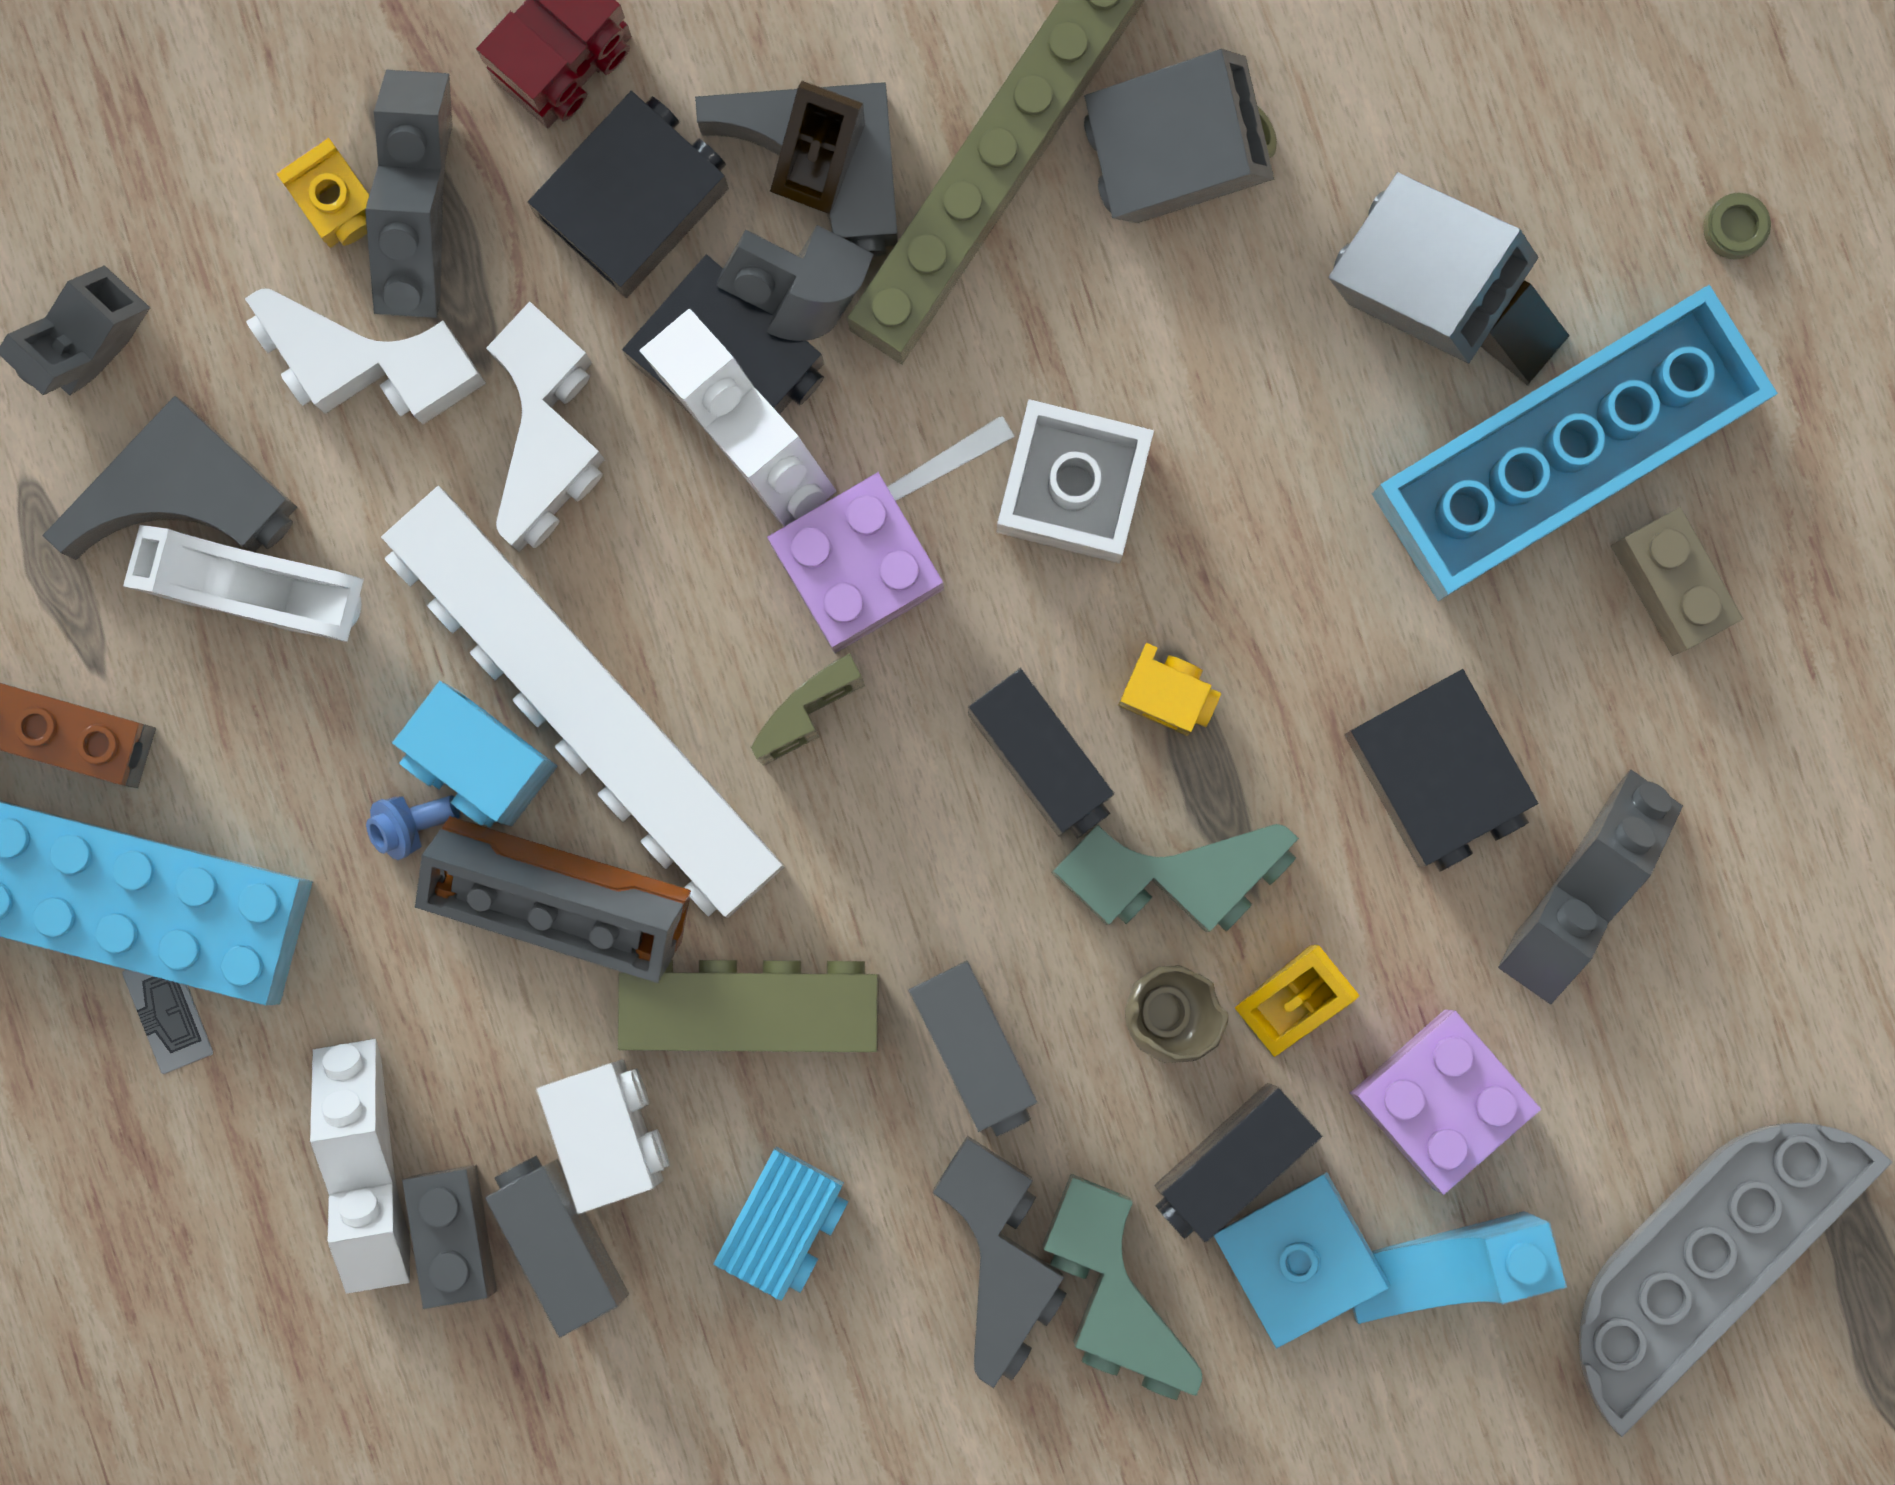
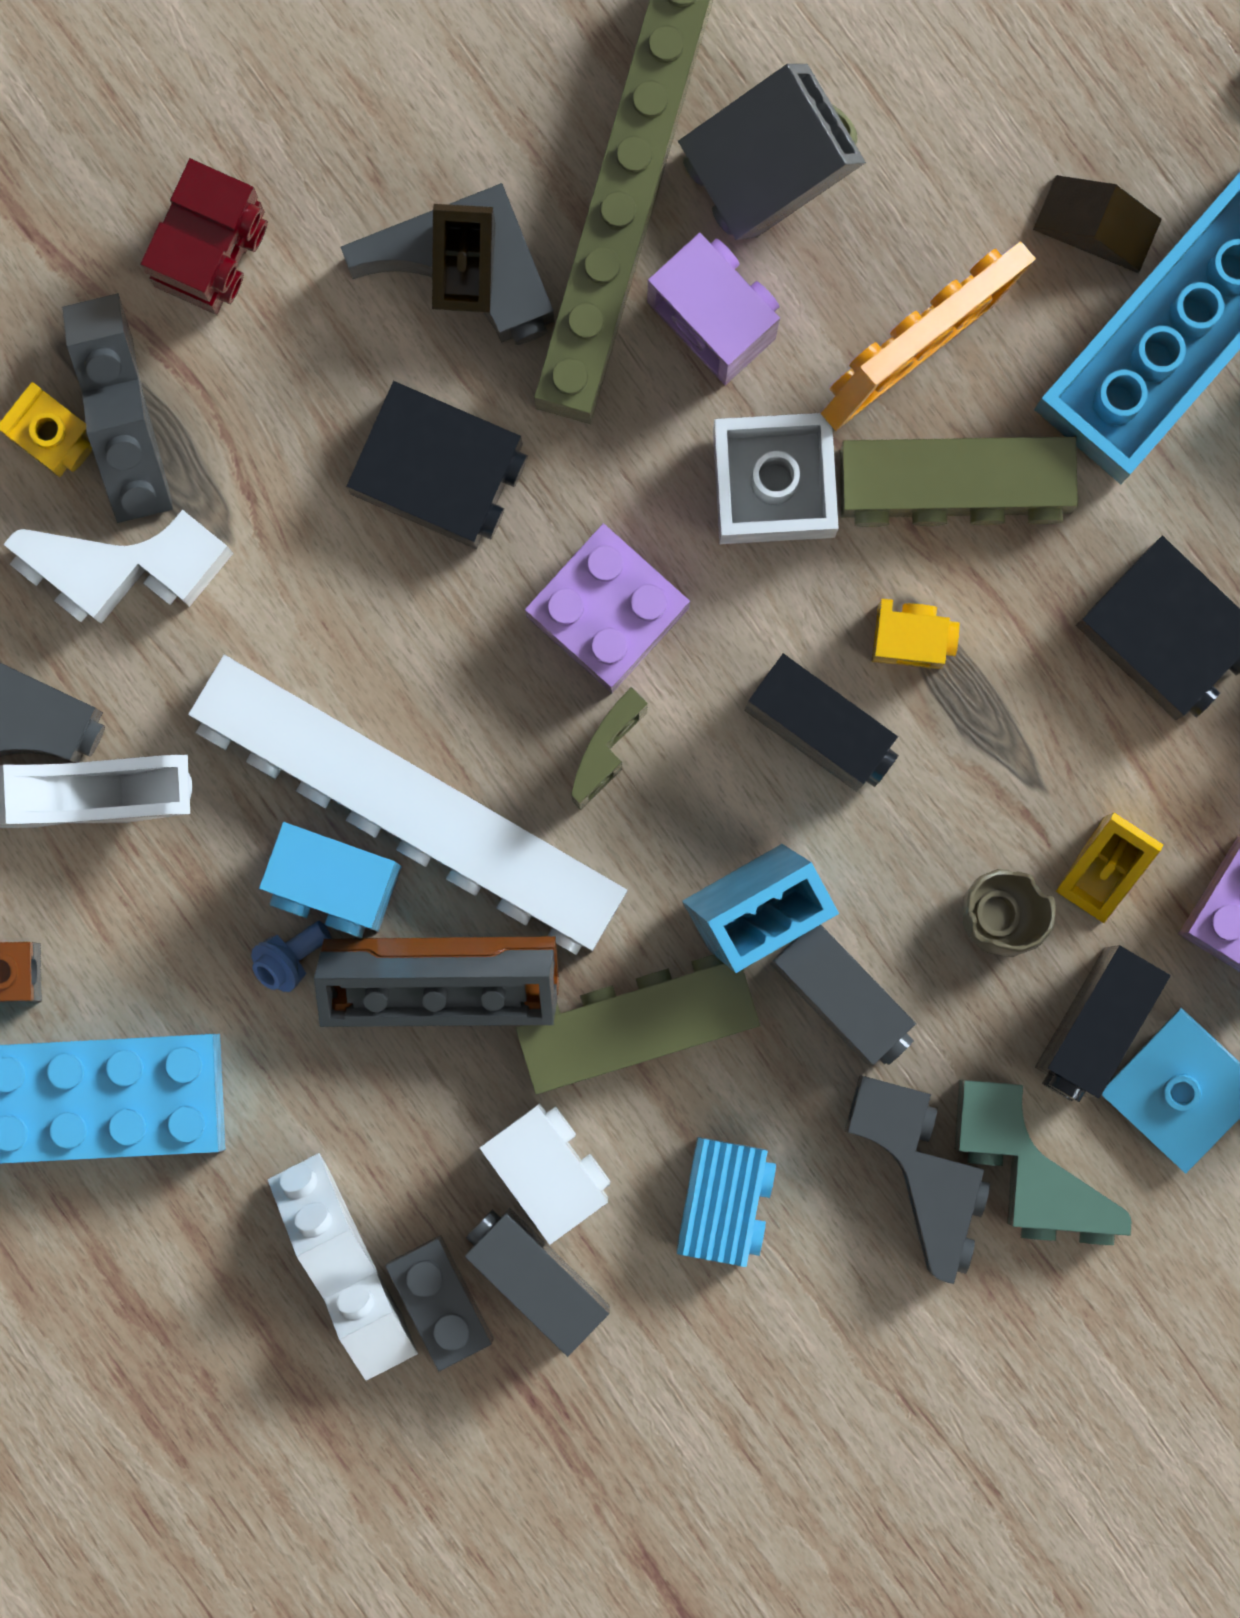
camera: 20 degrees left, 0 degrees up
sticker [122,970,213,1074] -> none
white arch [486,301,605,552] -> none
black brick [527,90,729,299] -> none
white arch [640,309,836,527] -> none
dark grey brick [716,225,874,341] -> none
white sticker [887,416,1015,501] -> none
sand green arch [1052,824,1299,932] -> none
brick [1328,172,1539,364] -> none
none -> lavender brick [647,232,780,385]
none -> medium azure brick [682,844,839,973]
none -> light orange plate [821,241,1036,431]
none -> olive brick [840,437,1078,527]

